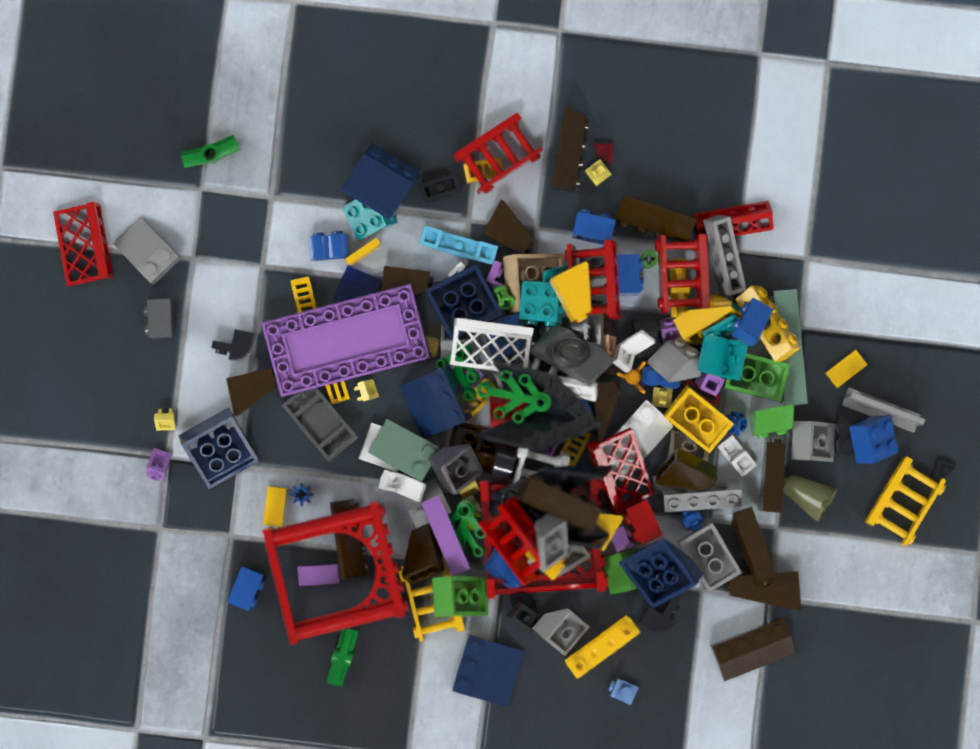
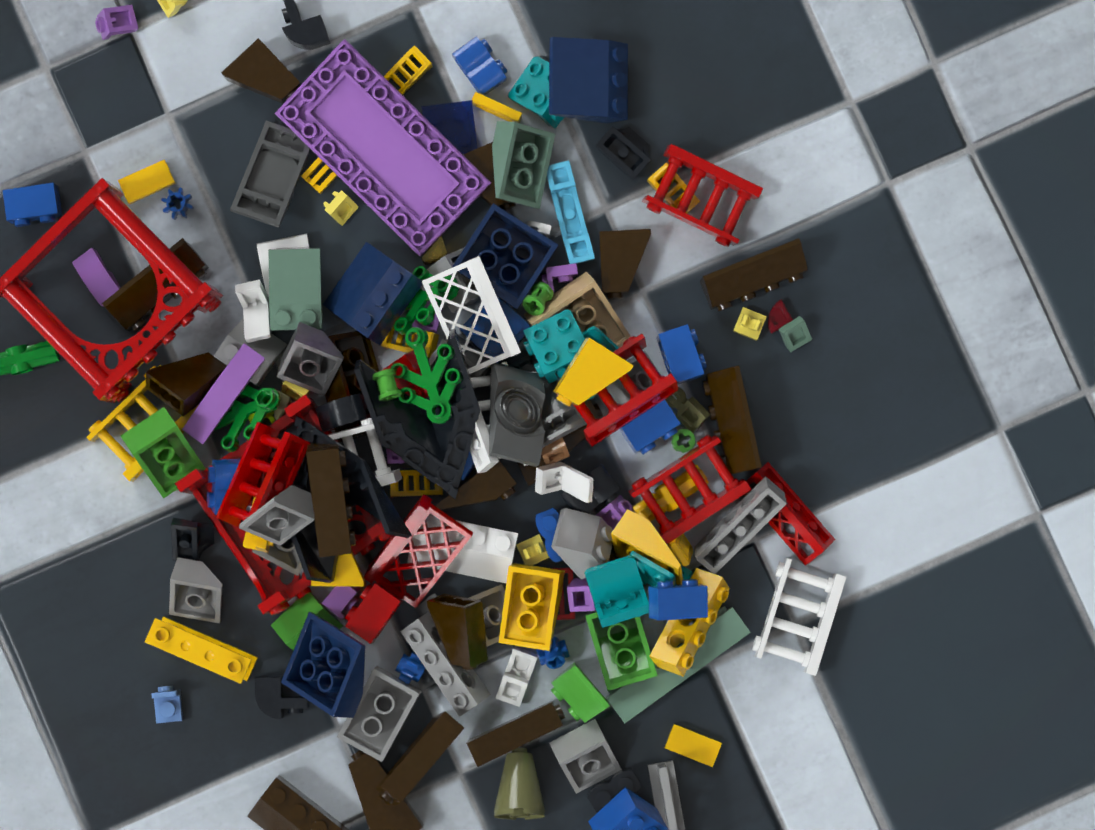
camera: 65 degrees right, 0 degrees up
dark blue slope [178,407,259,489] -> none
dark blue slope [452,634,524,707] -> none
light orange plant [617,361,646,394] -> none
none -> bright green bush [372,369,402,402]
none -> sand green slope [492,121,556,209]
none -> olive plate [665,387,711,433]
none -> white fence [752,558,846,676]
none -> sand green plate [778,316,812,352]

